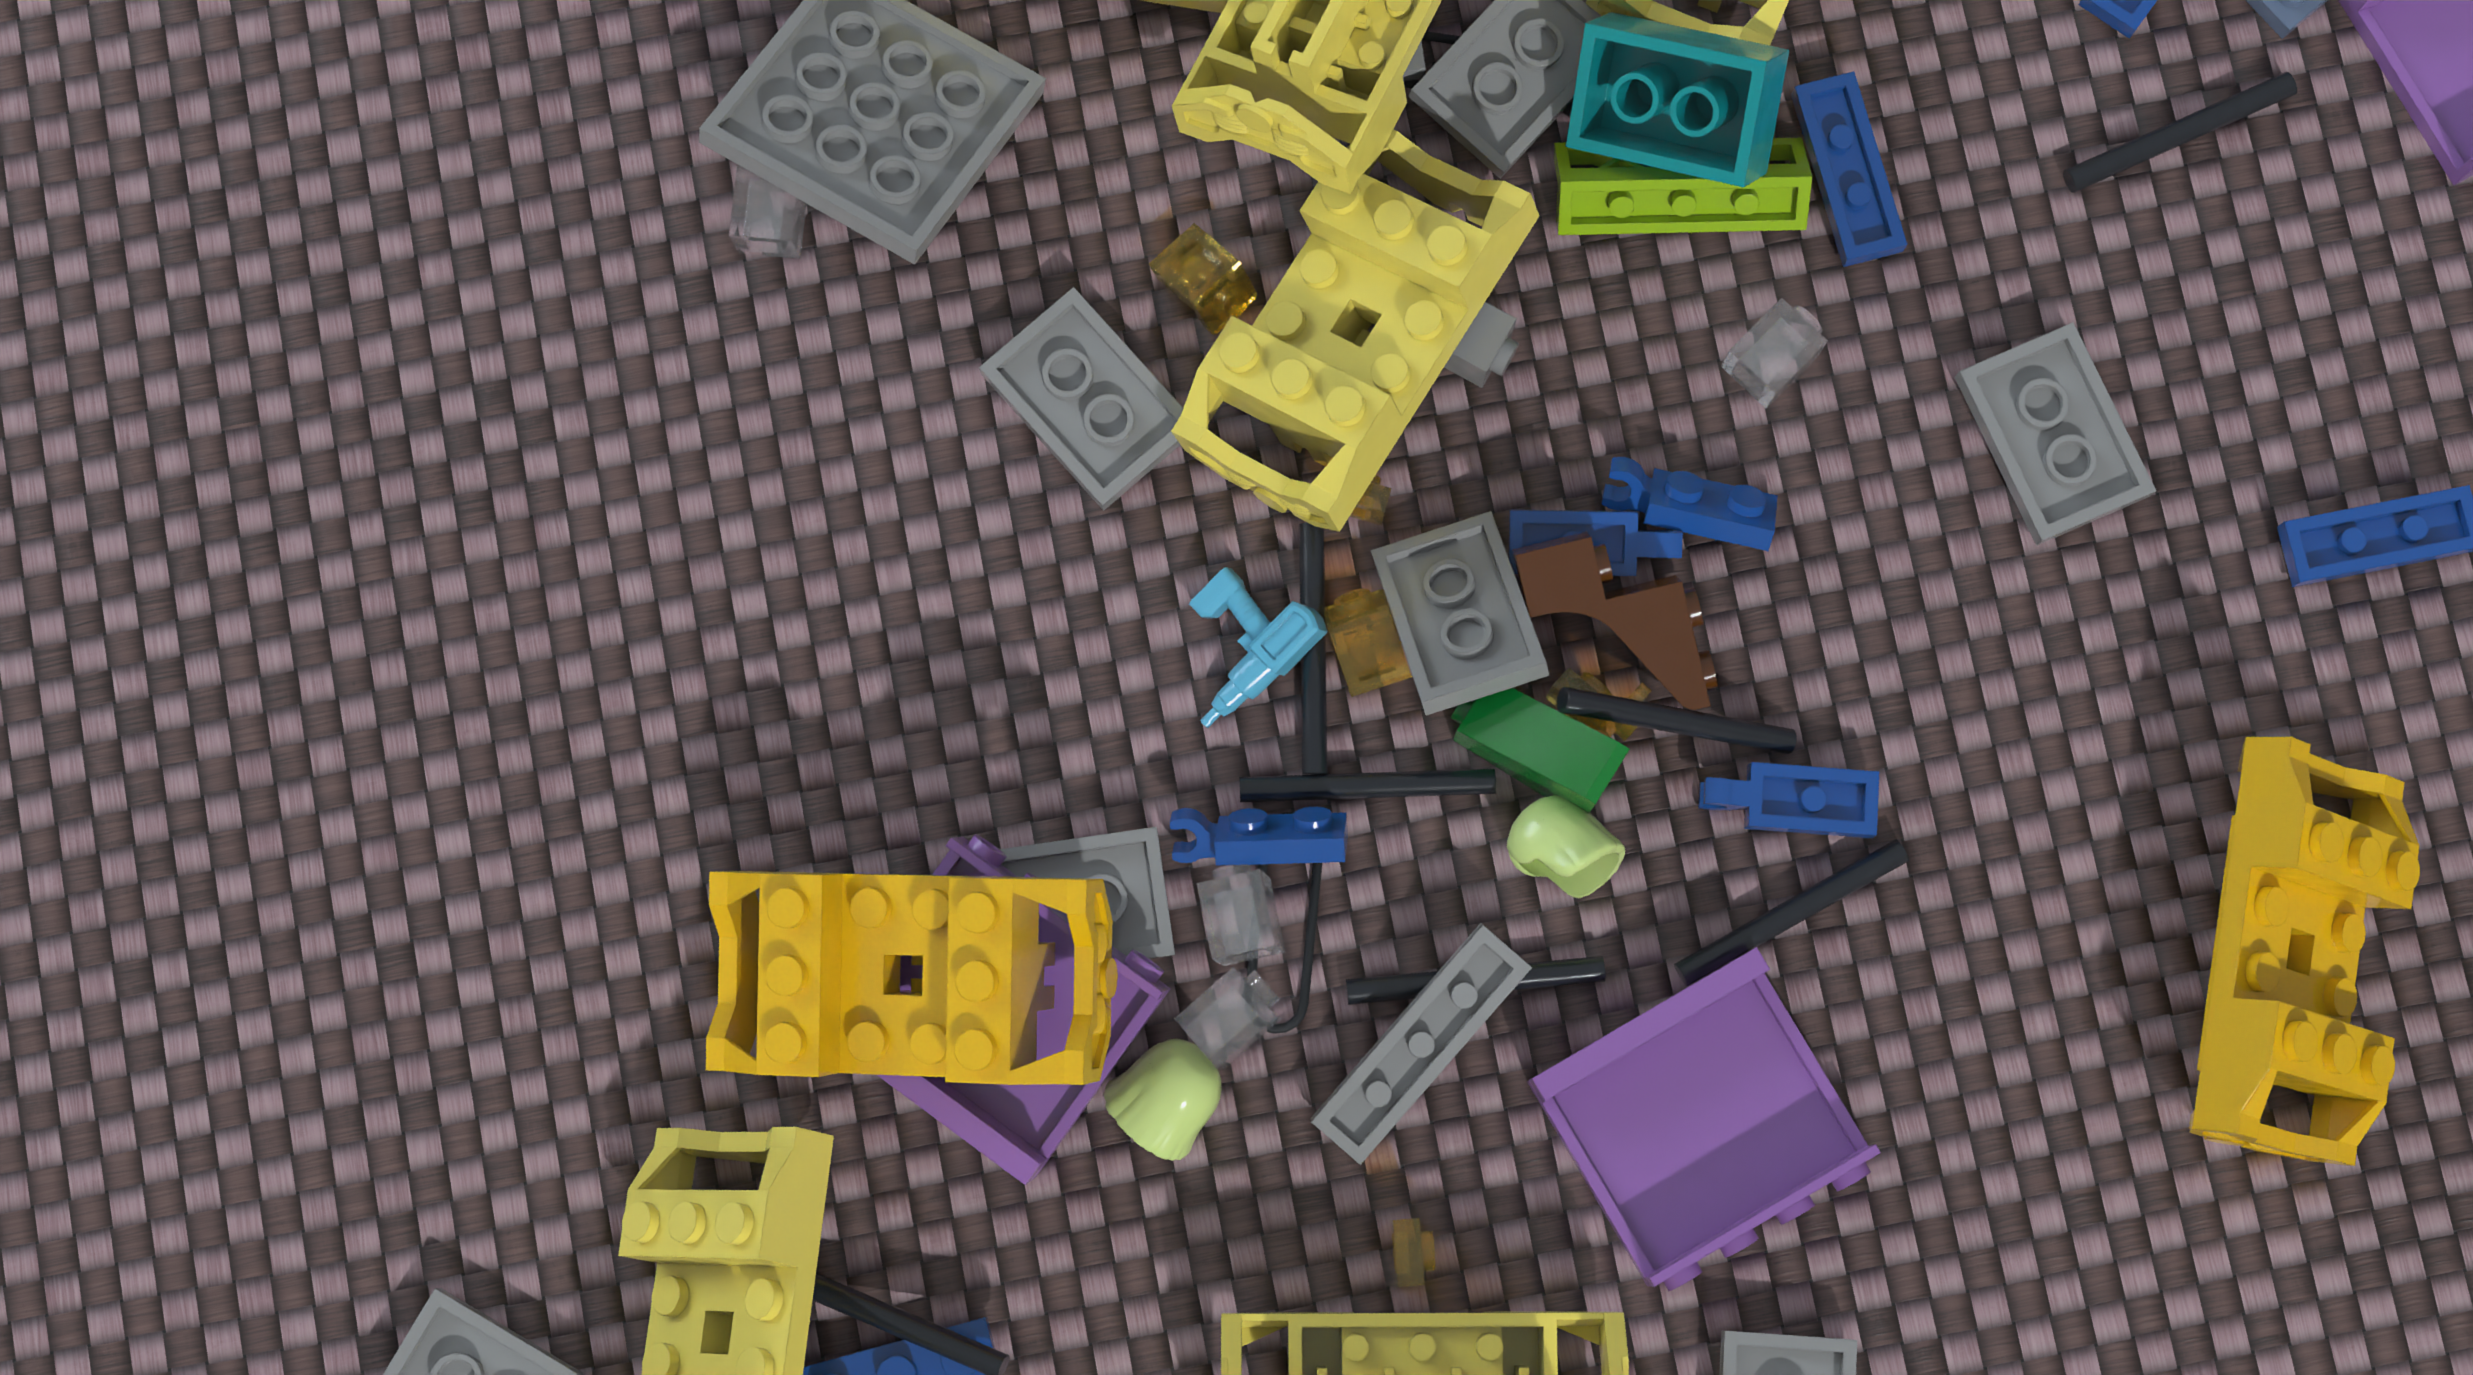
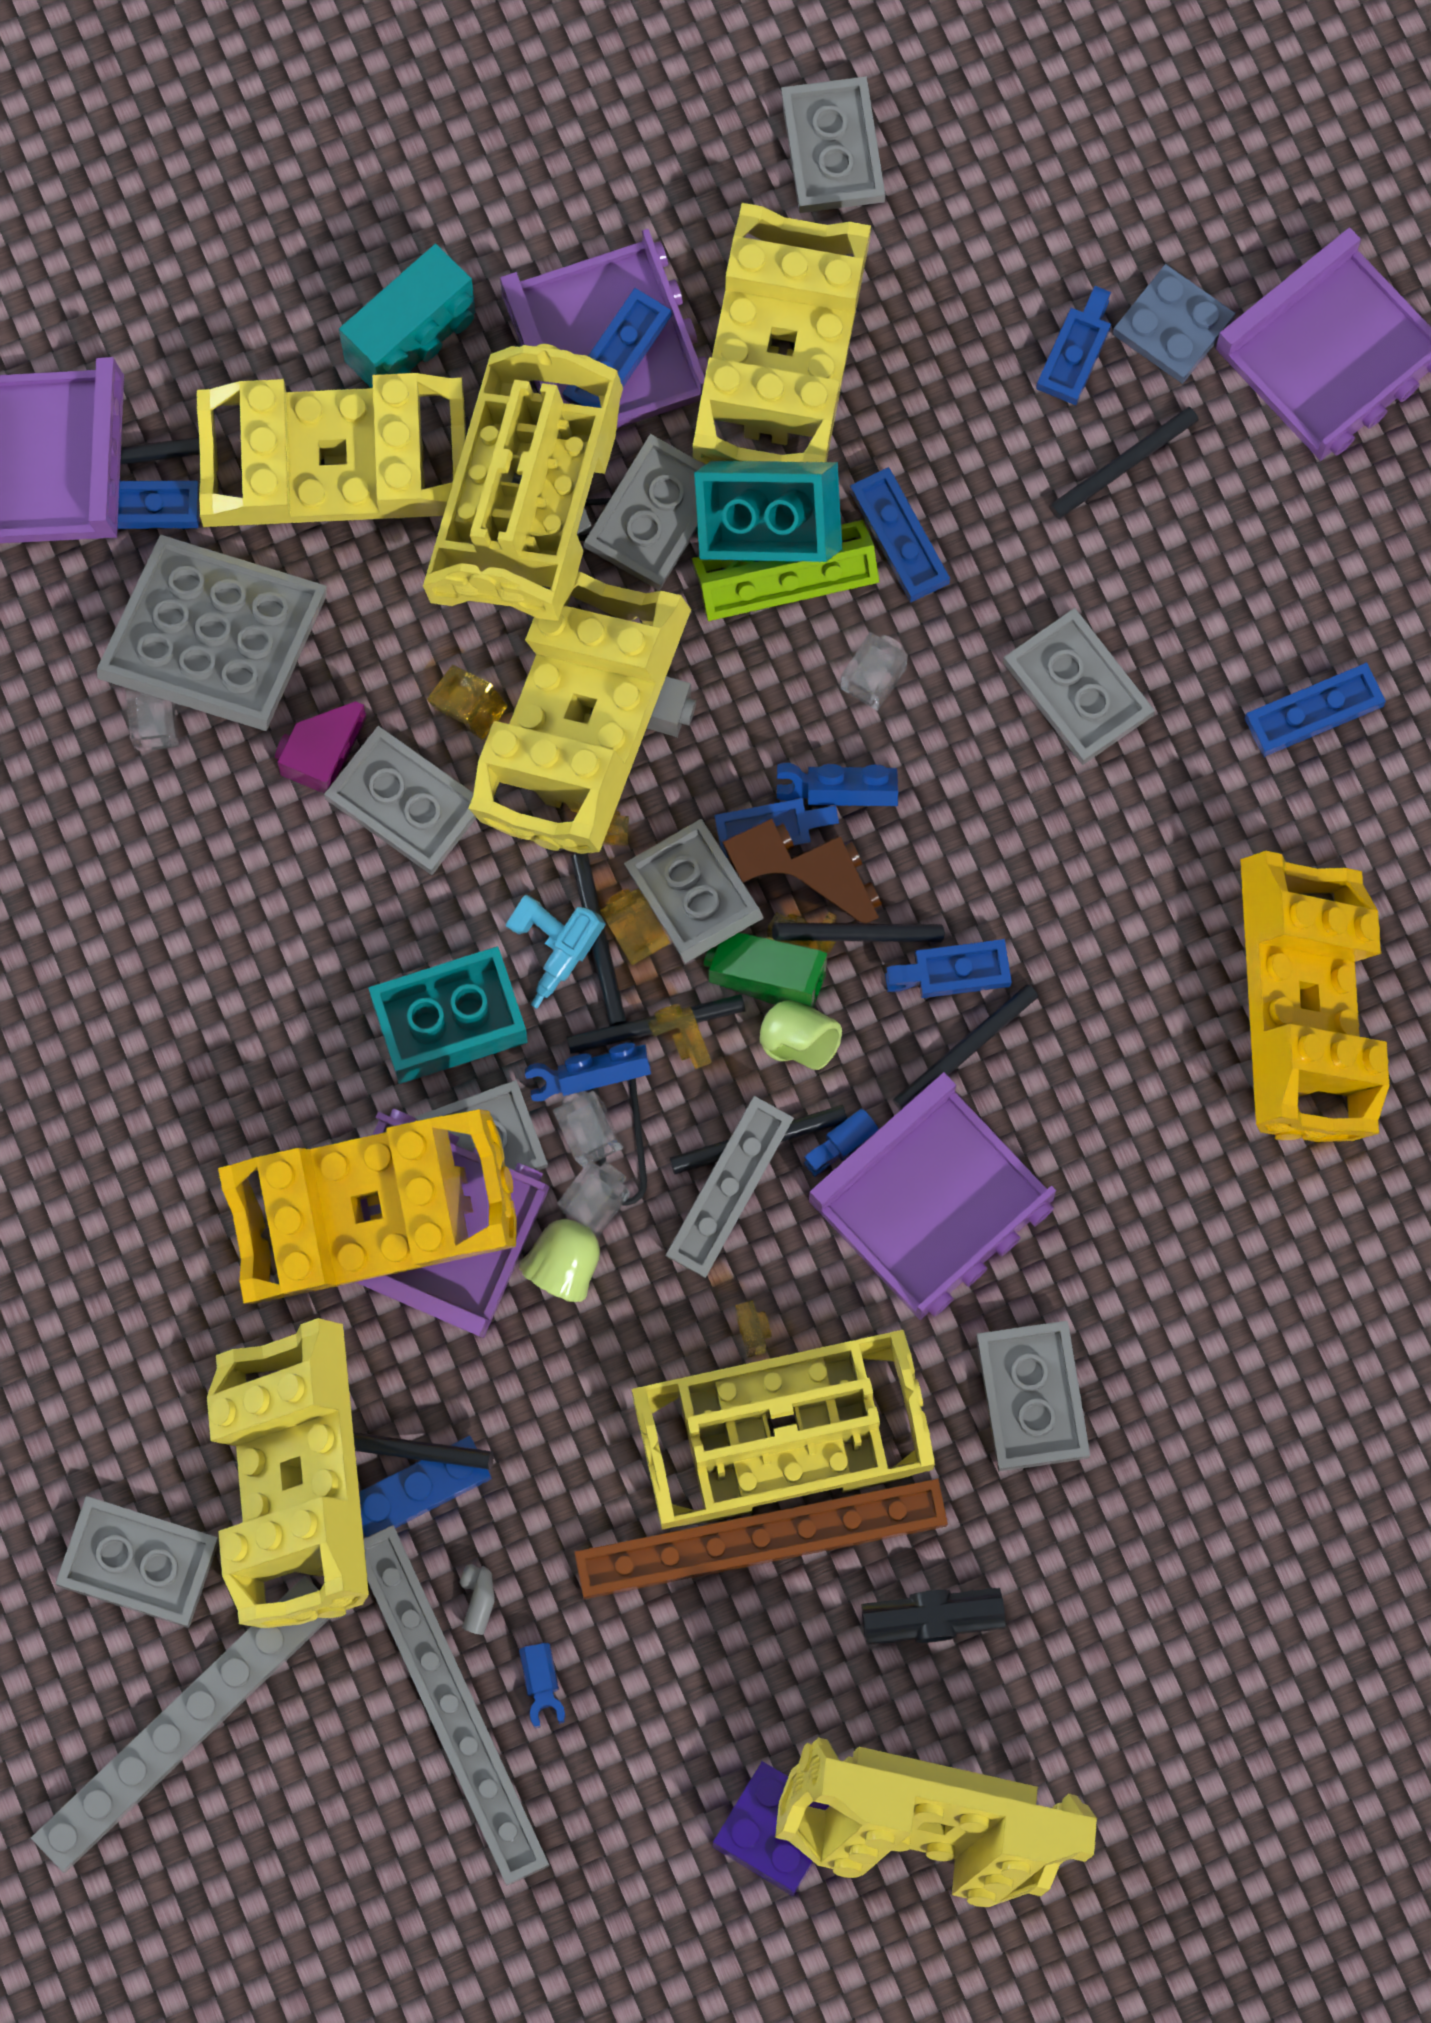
camera: 15 degrees left, 5 degrees down
none -> magenta slope [275,701,367,794]
none -> teal brick [368,946,528,1084]
none -> clear yellow bracket [648,1004,712,1069]
none -> blue bar [803,1108,879,1177]

